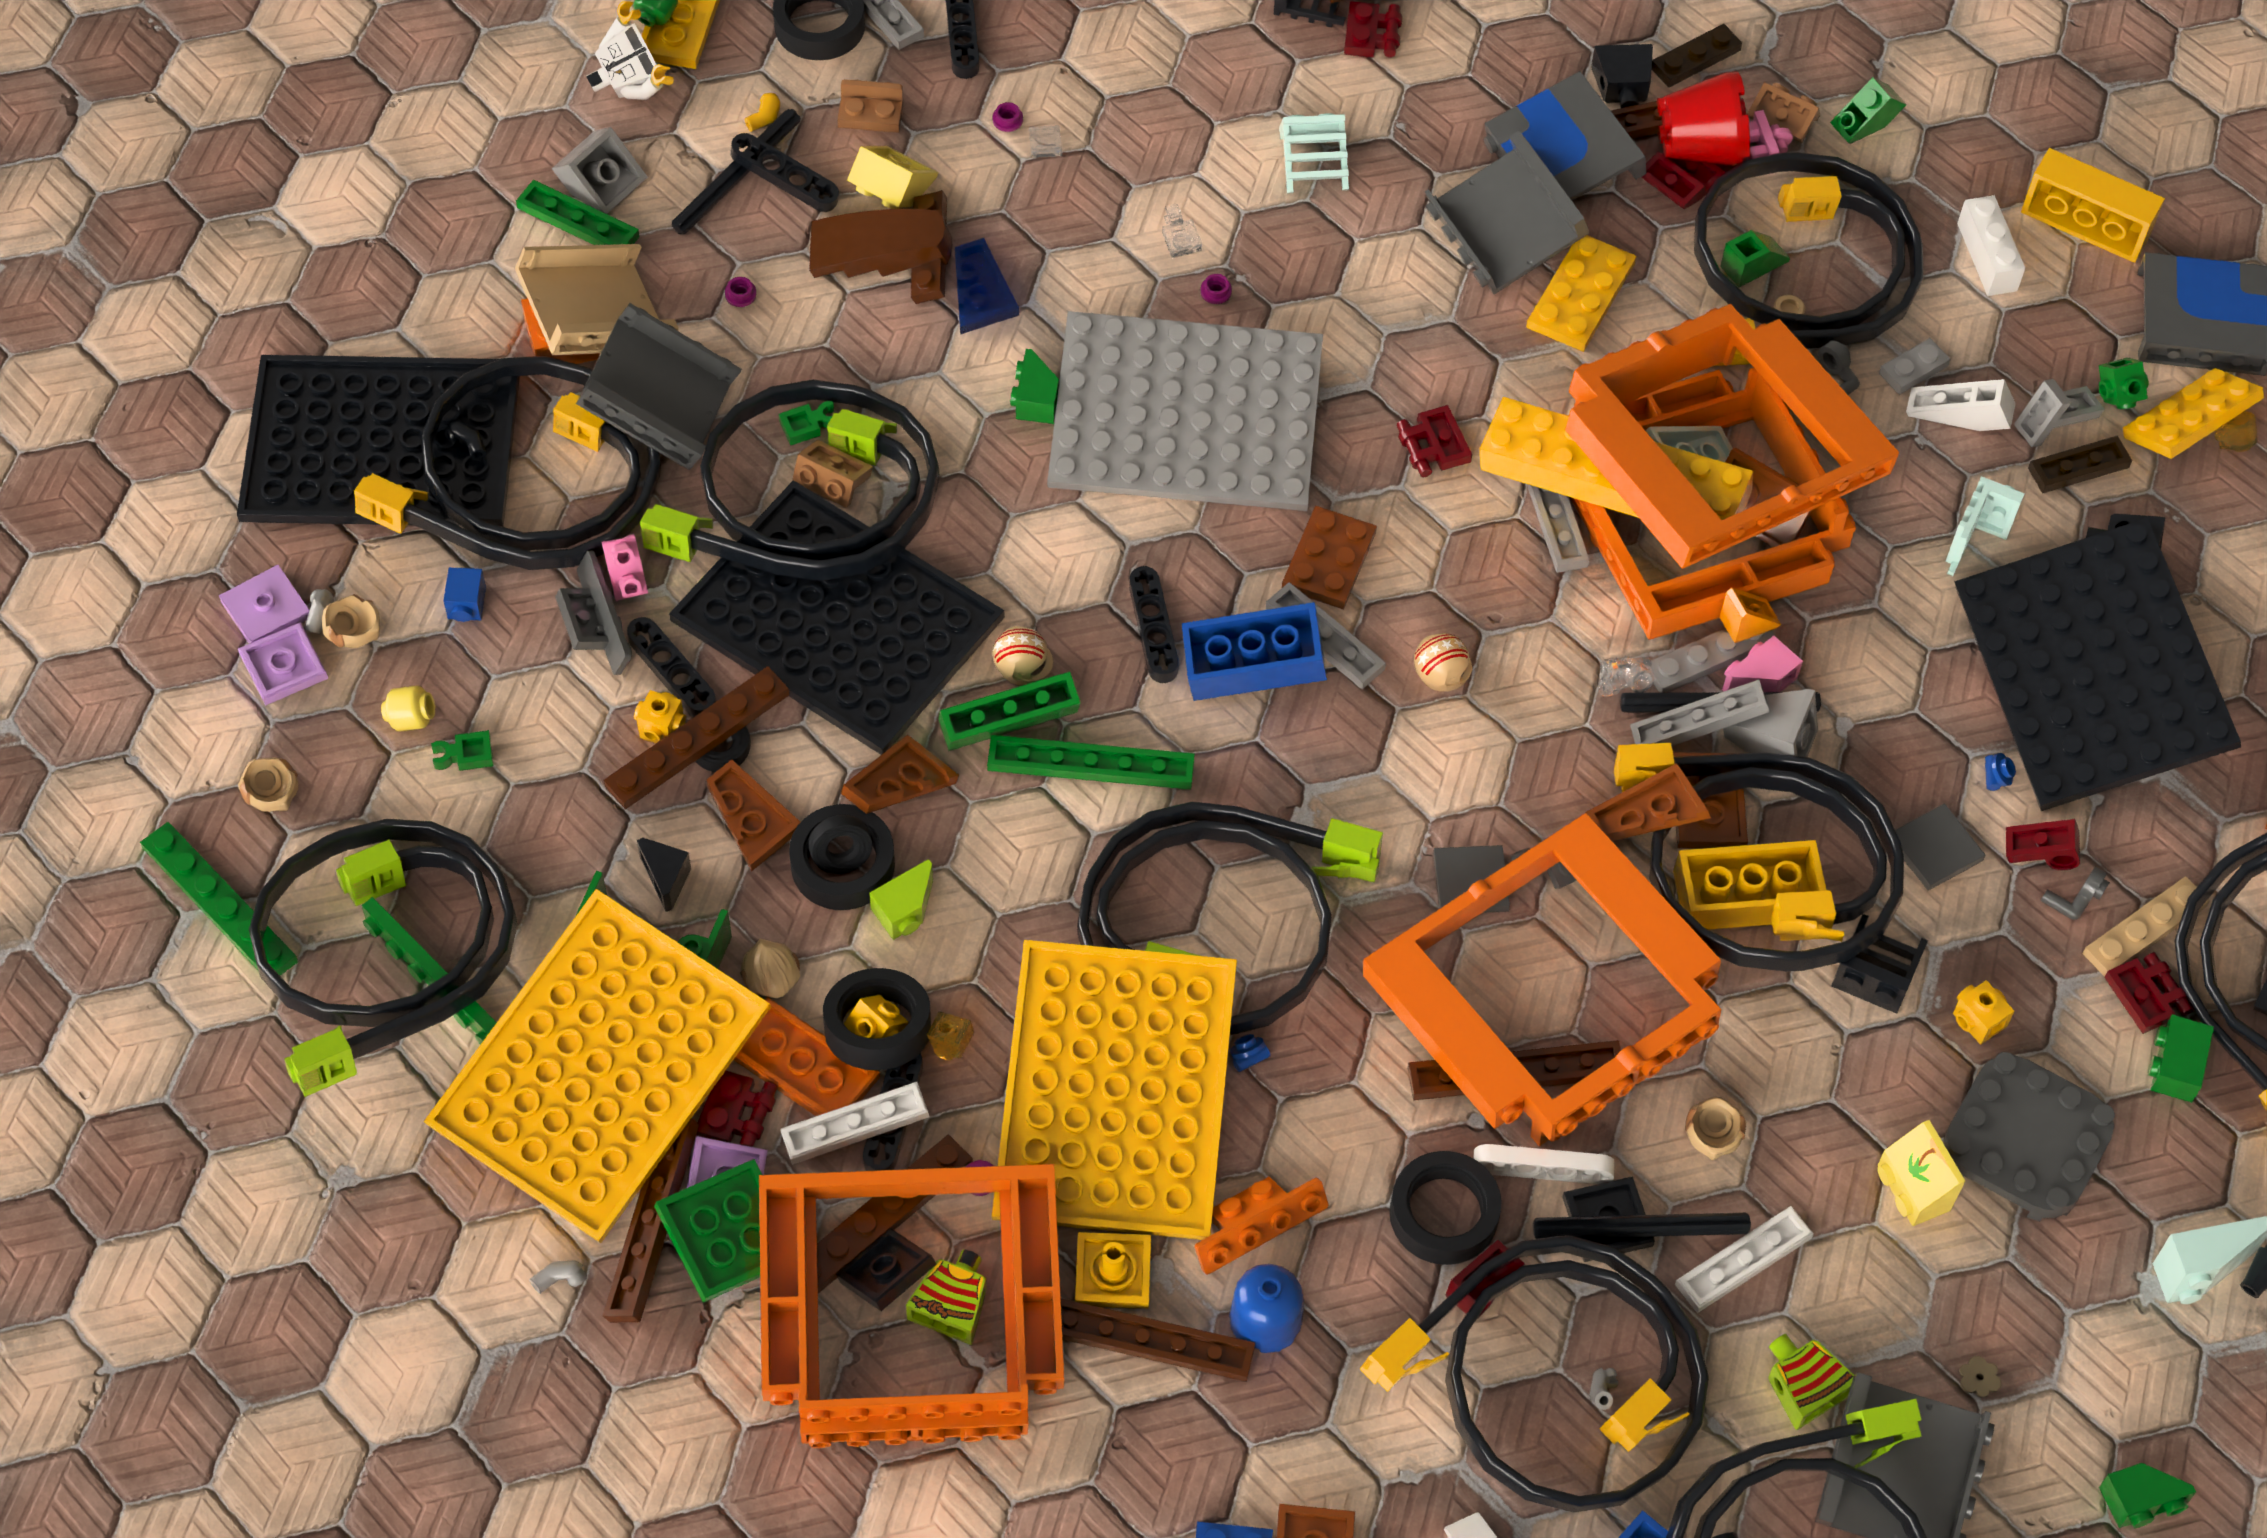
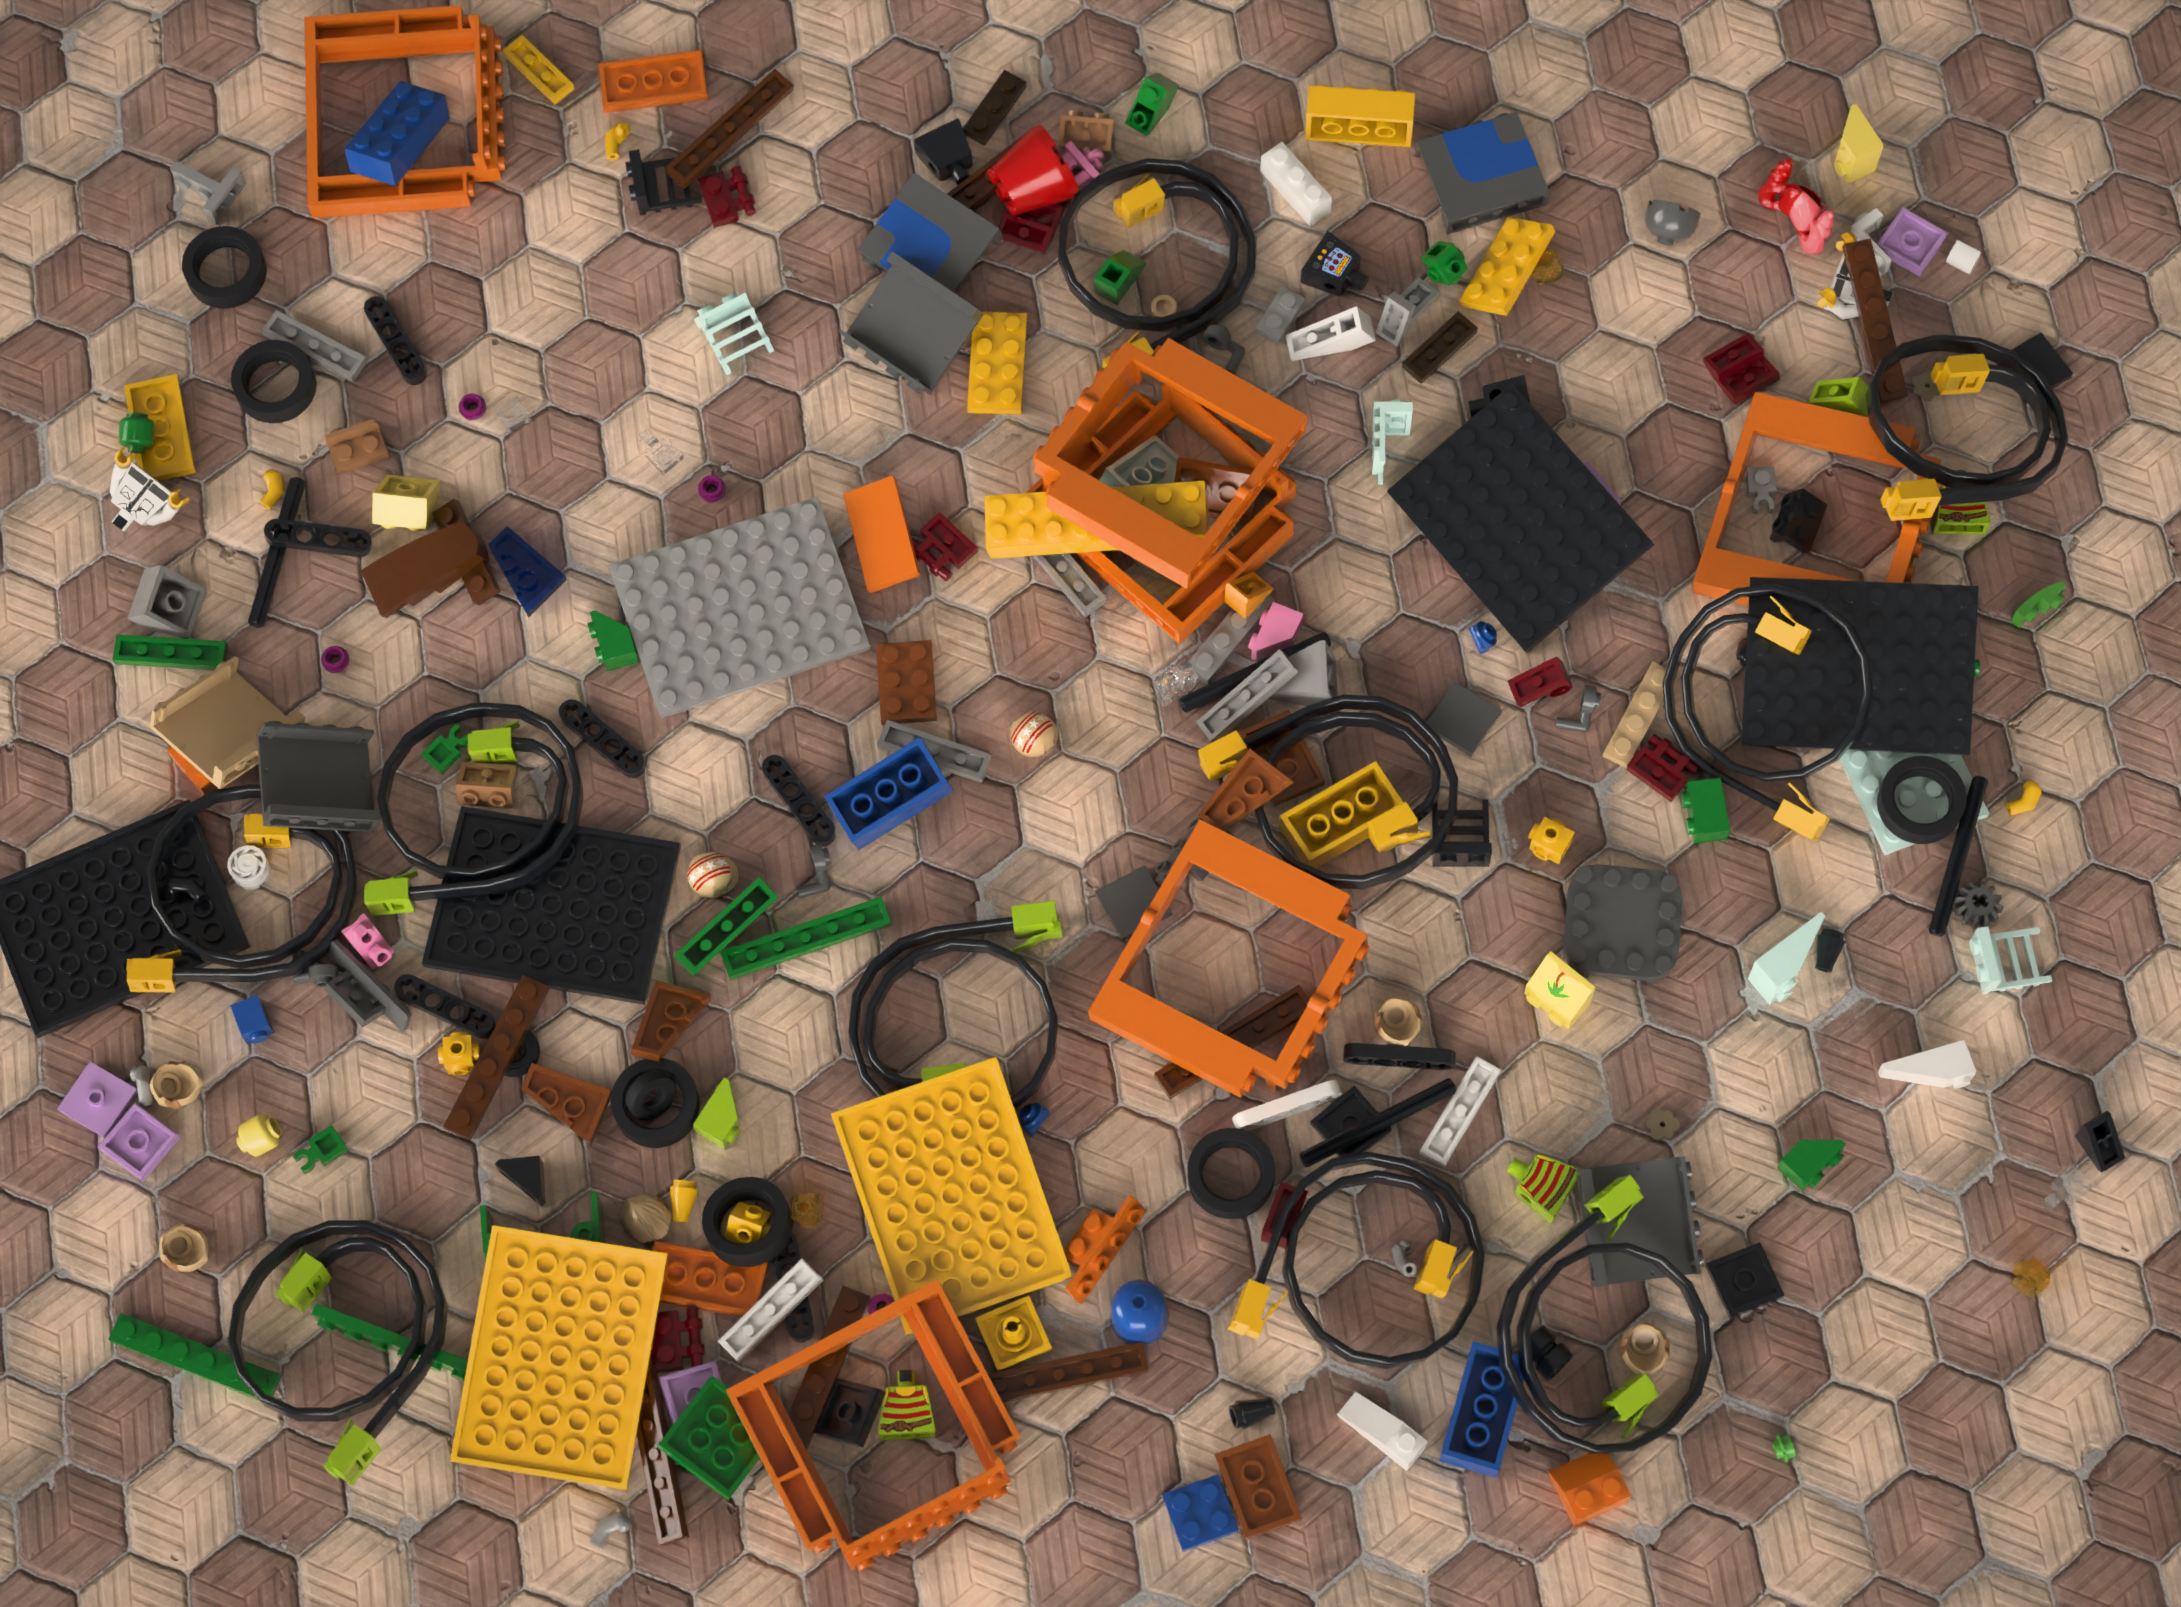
camera: 20 degrees left, 10 degrees up
none -> white wheel [227,845,271,890]
none -> dark grey plate [292,950,338,987]
none -> black beam [559,699,646,778]
none -> yellow cone [670,1180,698,1223]
none -> dark grey plate [796,844,831,898]
none -> orange tile [843,475,921,593]
none -> black cone [1229,1397,1275,1429]
none -> black torso [1301,231,1369,296]
none -> black beam [1343,1043,1456,1070]

